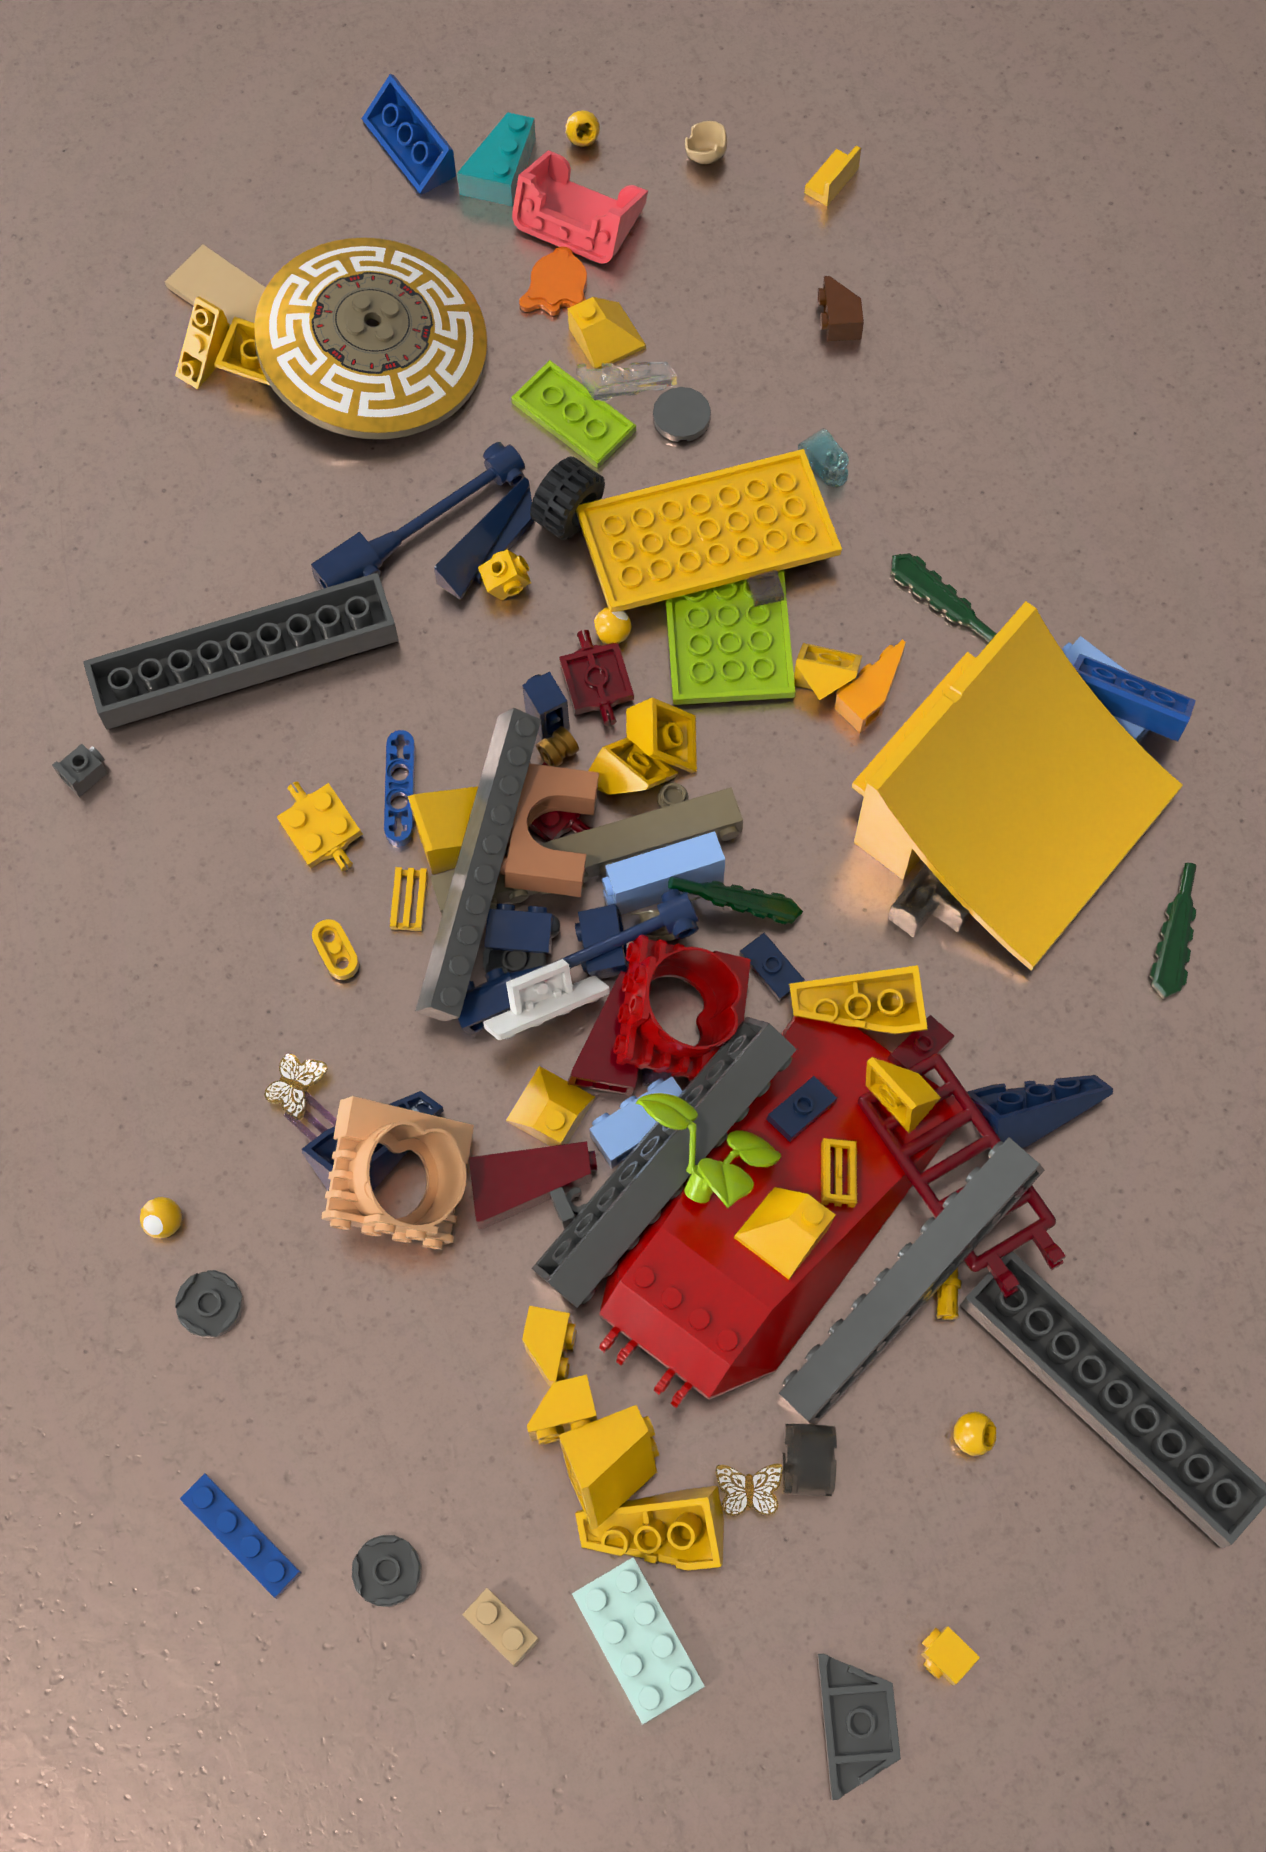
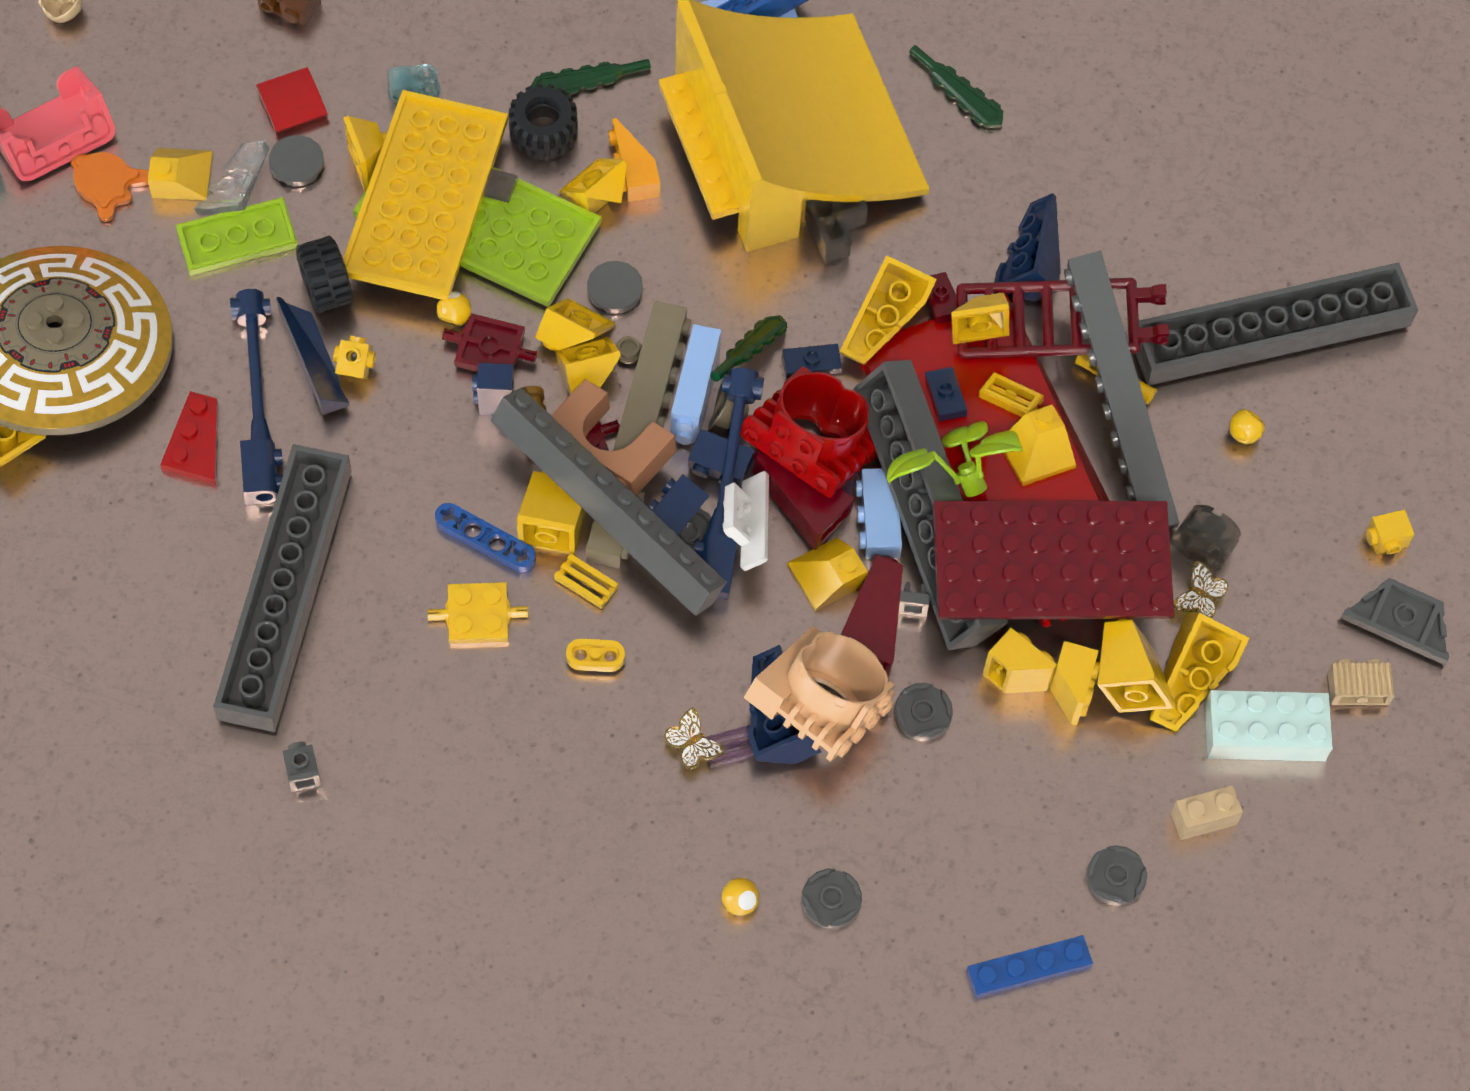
camera: 65 degrees left, 5 degrees down
none -> red wing [160,391,218,484]
none -> red slope [256,67,328,134]
none -> yellow slope [343,116,386,191]
none -> black tyre [508,84,578,160]
none -> dark grey tile [587,261,643,314]
none -> dark grey tile [893,683,953,741]
none -> dark red plate [933,501,1175,620]
none -> tan brick [1328,659,1394,705]

